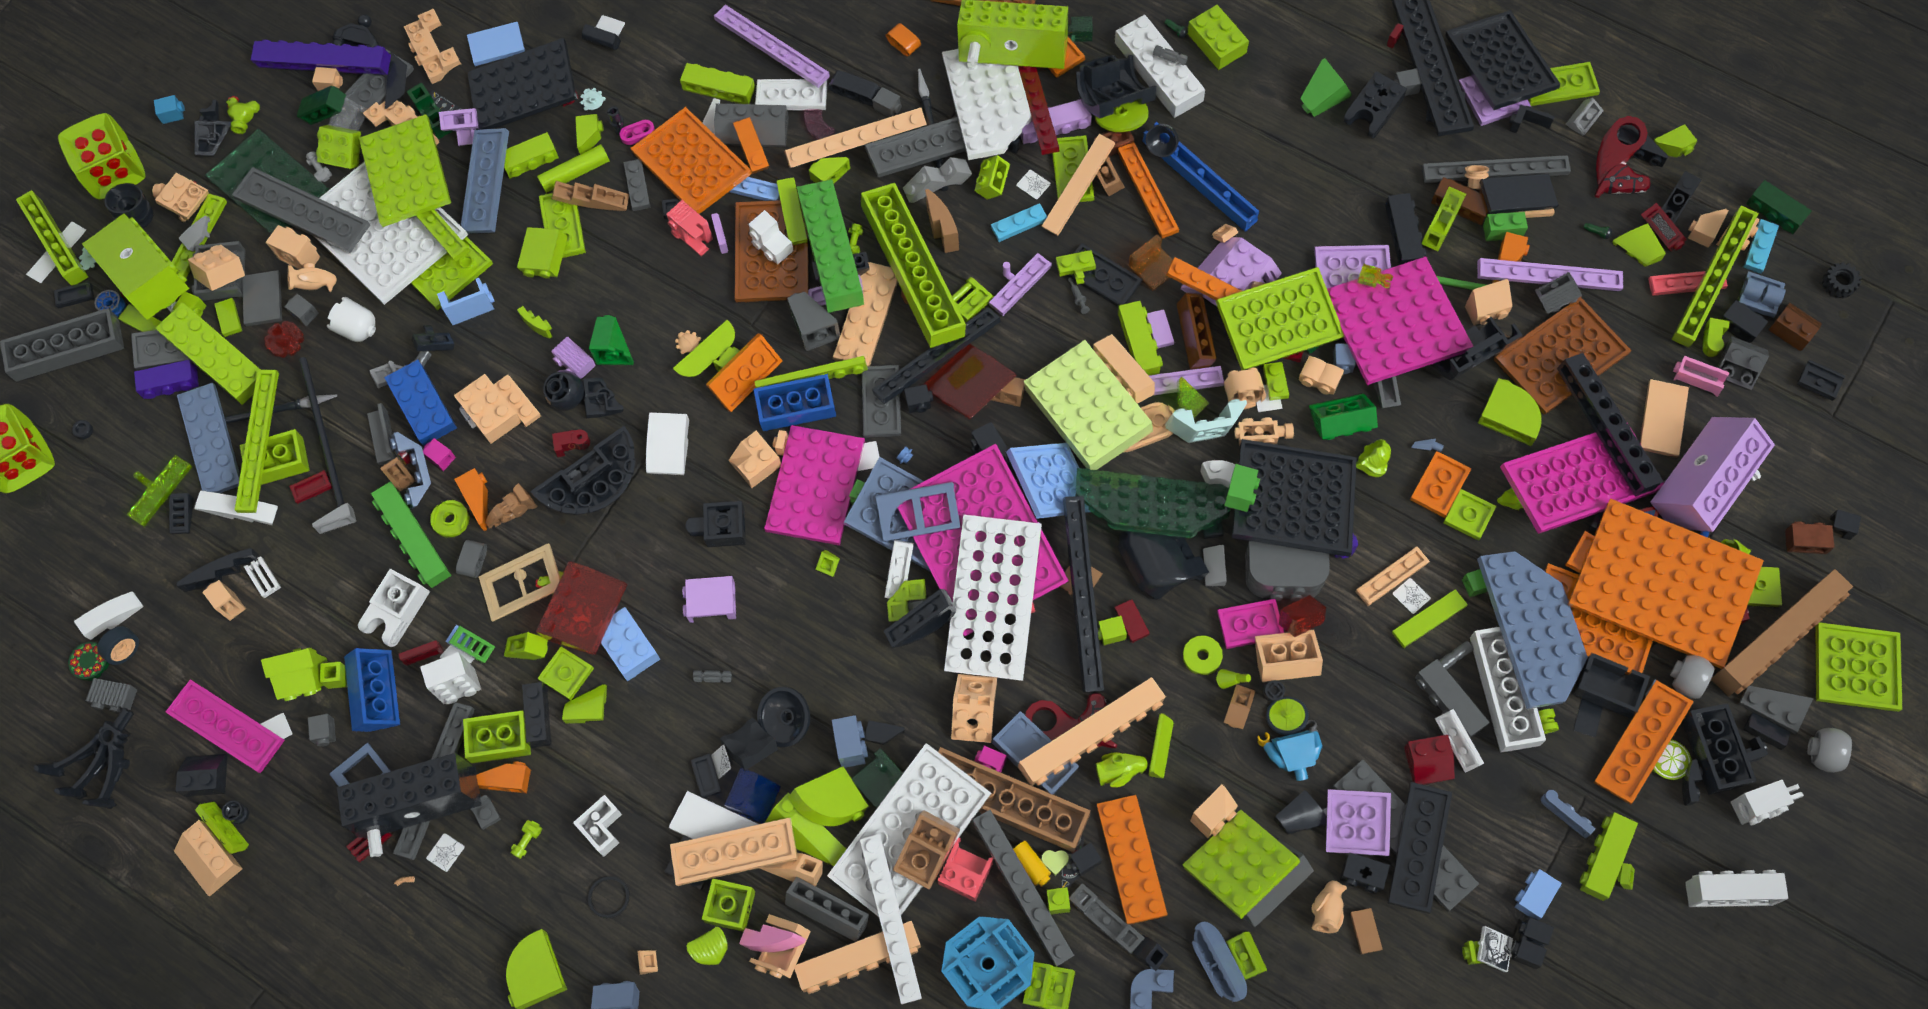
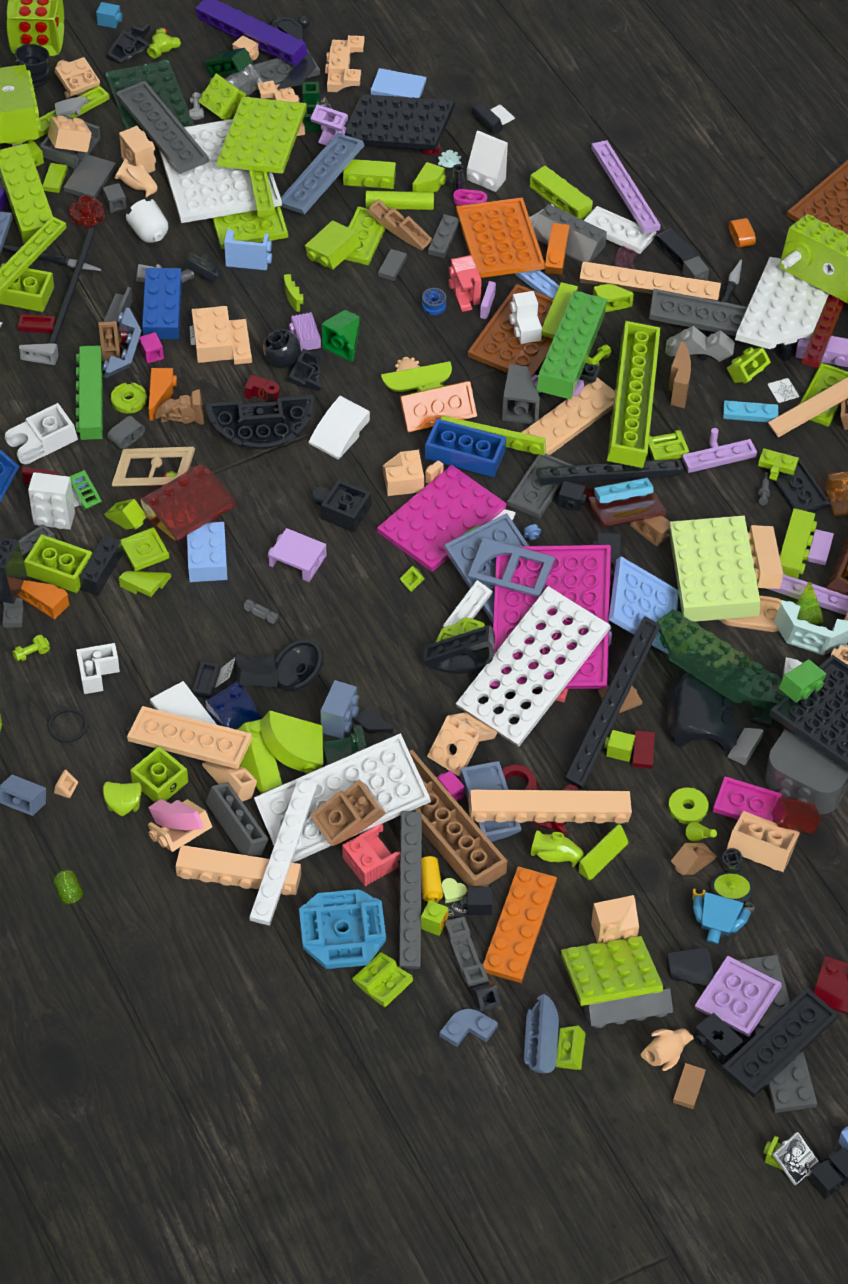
camera: 25 degrees right, 15 degrees down
none -> dark grey tile [378,249,407,281]
none -> blue wheel [422,288,446,315]
none -> white slope [467,131,508,192]
none -> medium azure plate [594,478,653,503]

